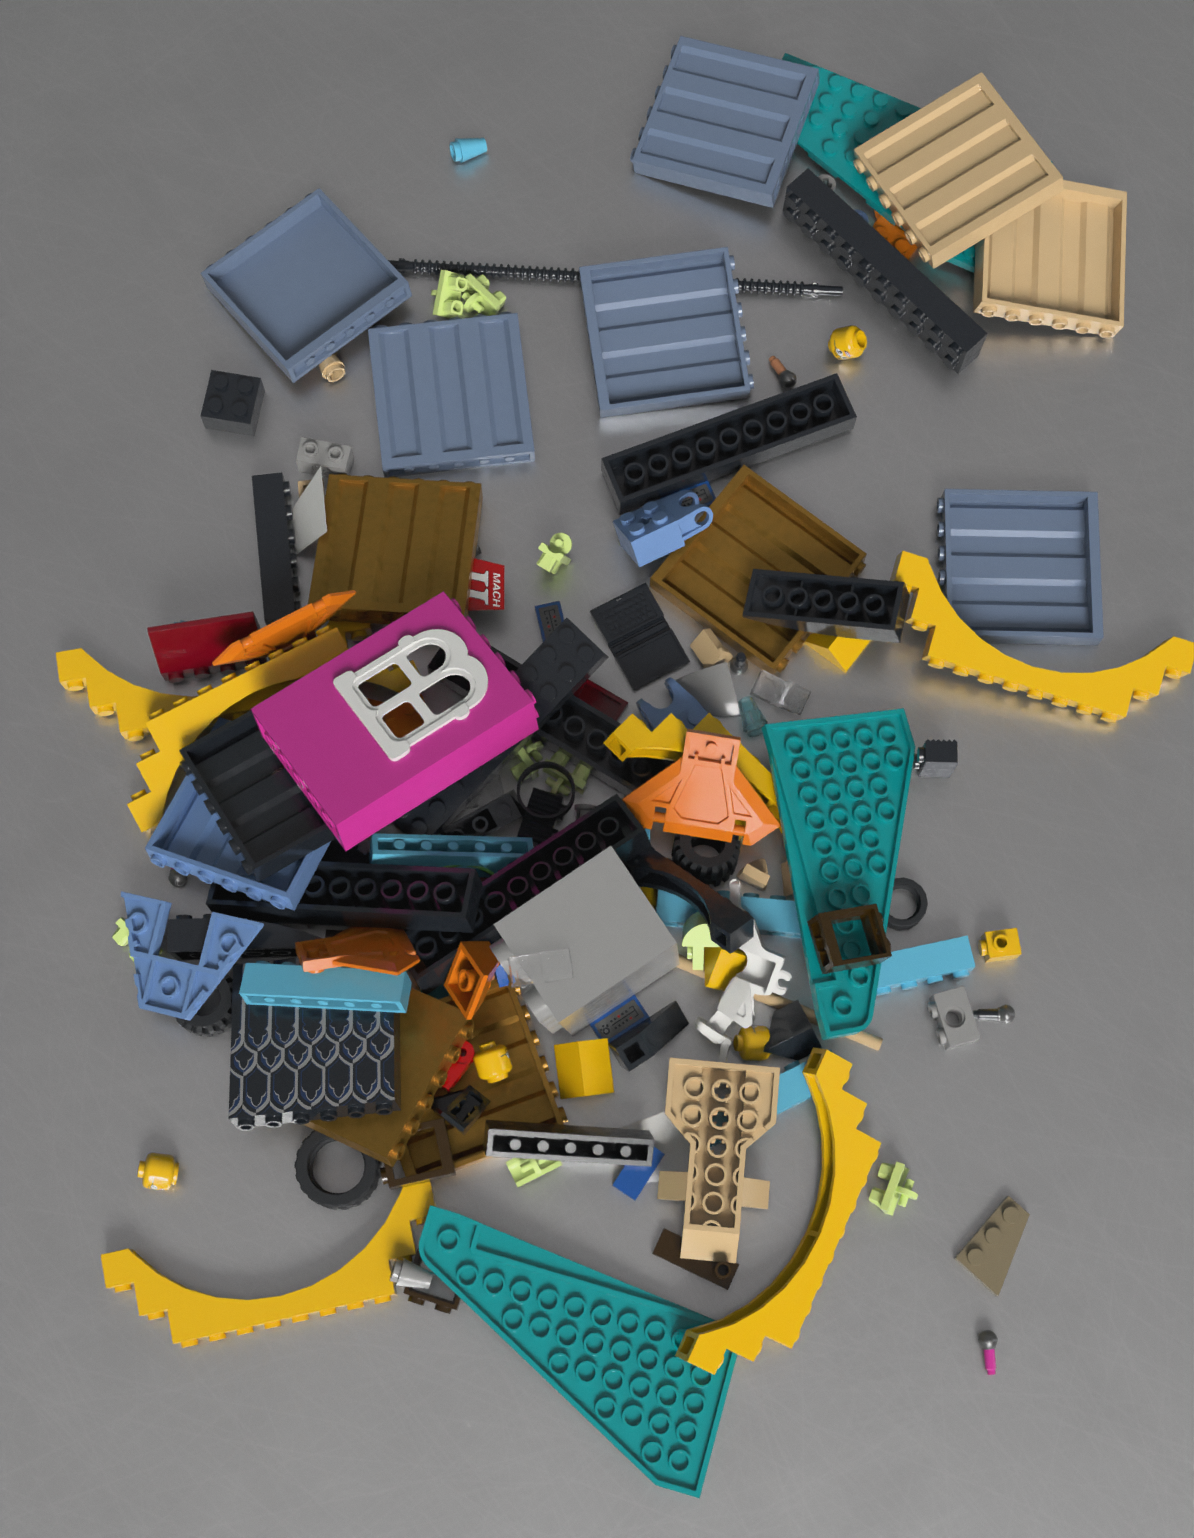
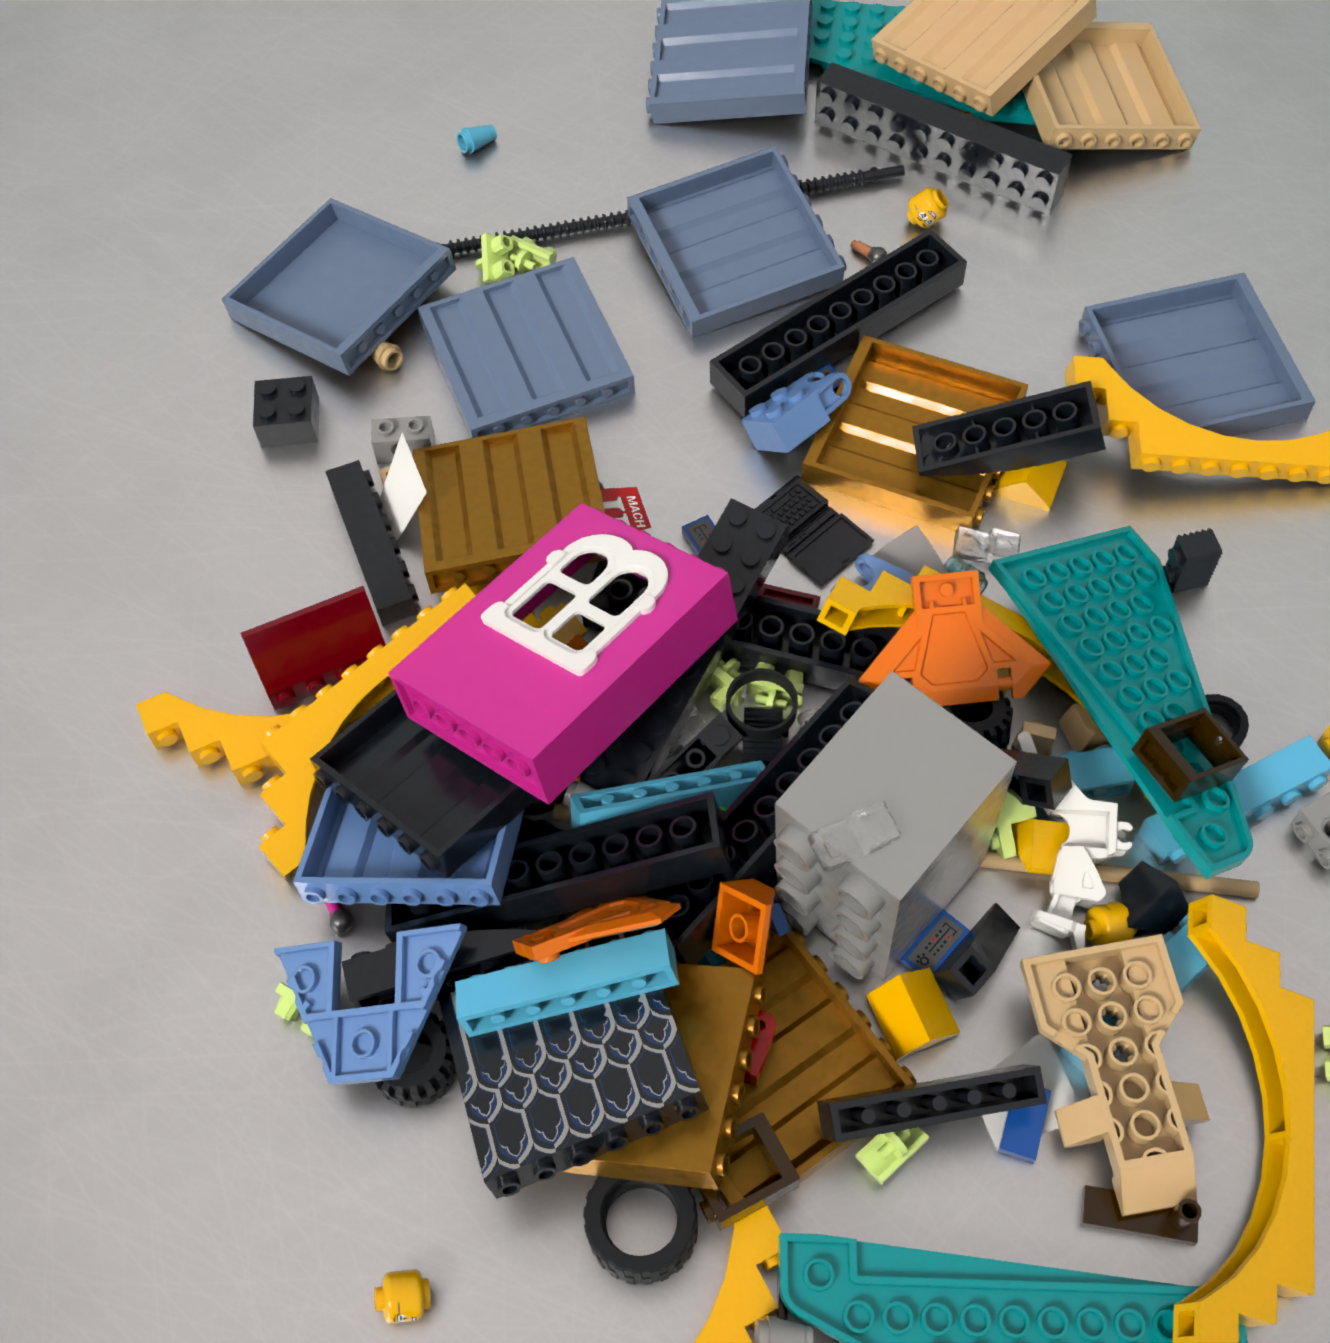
camera: 10 degrees left, 15 degrees down
orange plate [212,590,356,666] -> none
black slope [430,1084,491,1136] -> none
yellow head [473,1040,513,1083] -> none
yellowish green hips [536,533,572,575] -> none
tan tile [690,628,733,669] -> none
piece [730,652,748,674] -> none

